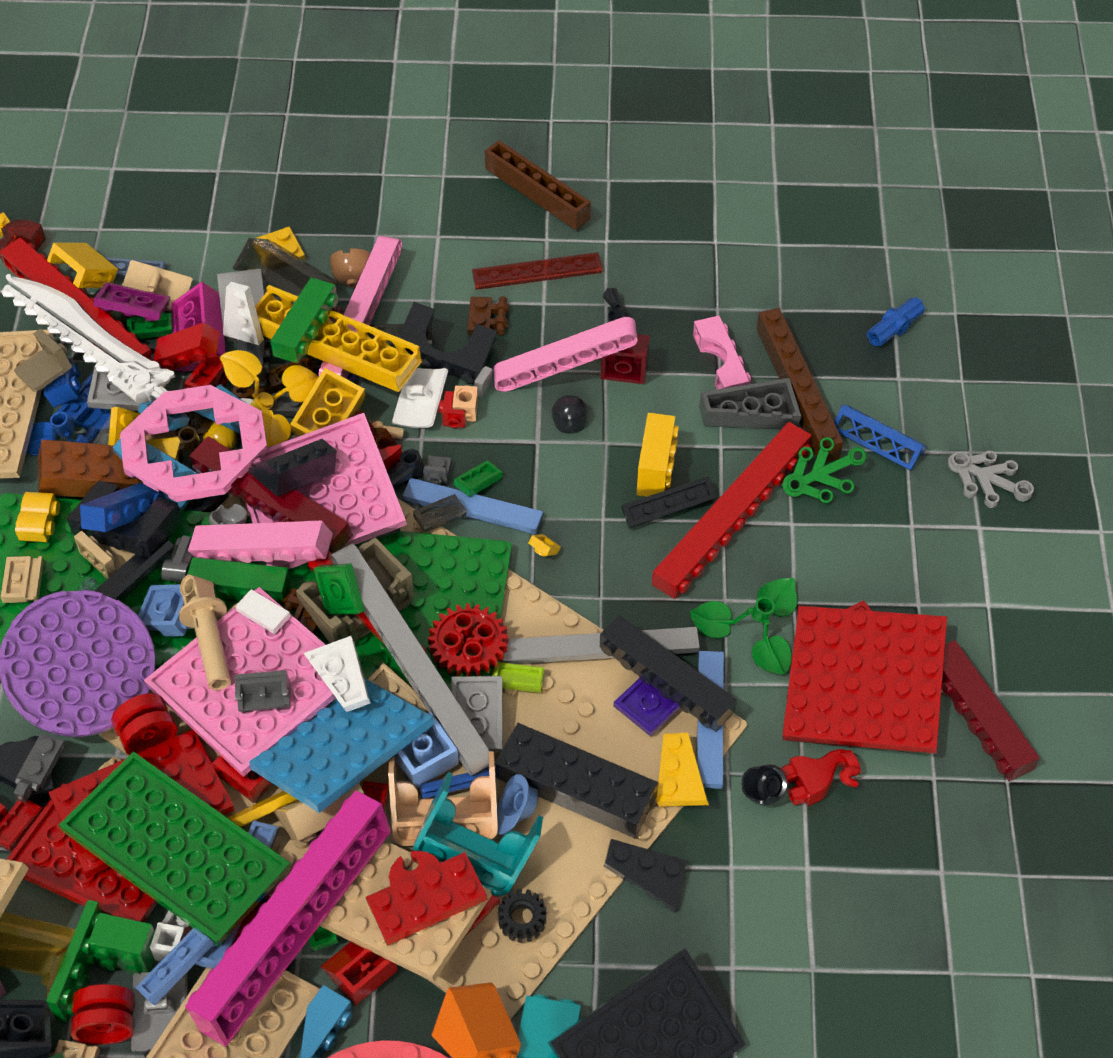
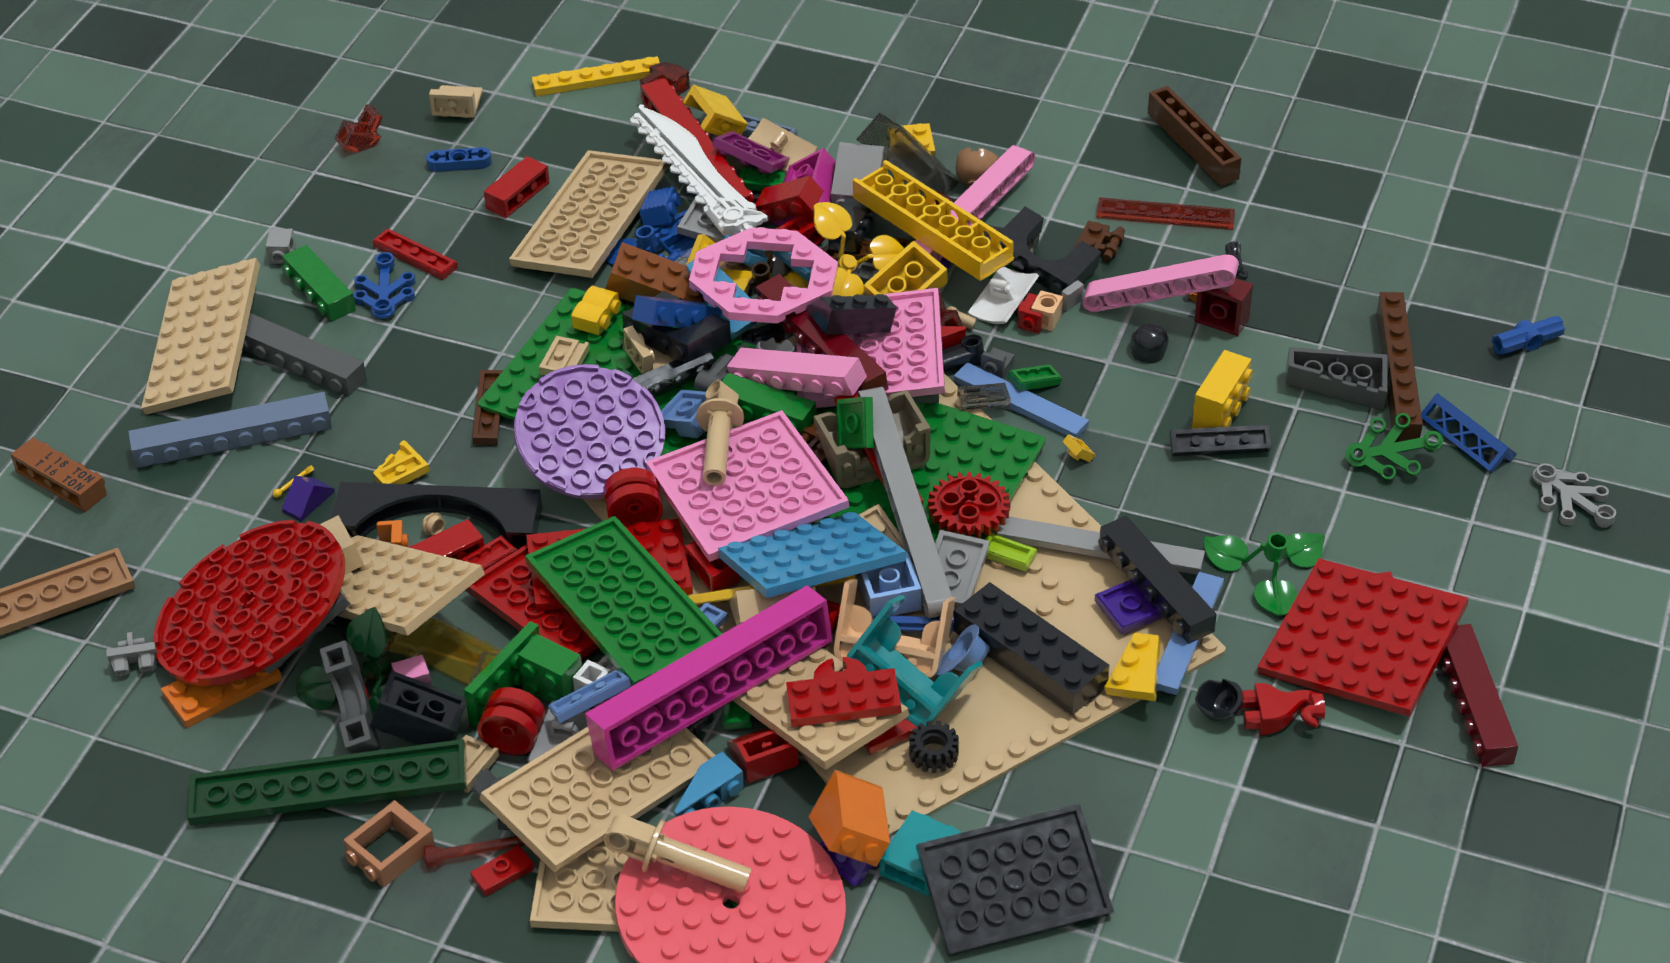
camera: 20 degrees right, 10 degrees down
dark tan bracket [14,328,72,392] -> none
dark grey hinge [14,733,66,803] -> none
white wing [223,282,264,345] -> none
white tile [235,589,291,634] -> none
dark grey hinge [235,670,290,712] -> none
green brick [270,278,338,363] -> none
white wing [304,636,370,712] -> none
black wing [604,839,687,912] -> none
red brick [652,422,812,600] -> none
bright pink arch [693,316,751,390] -> none

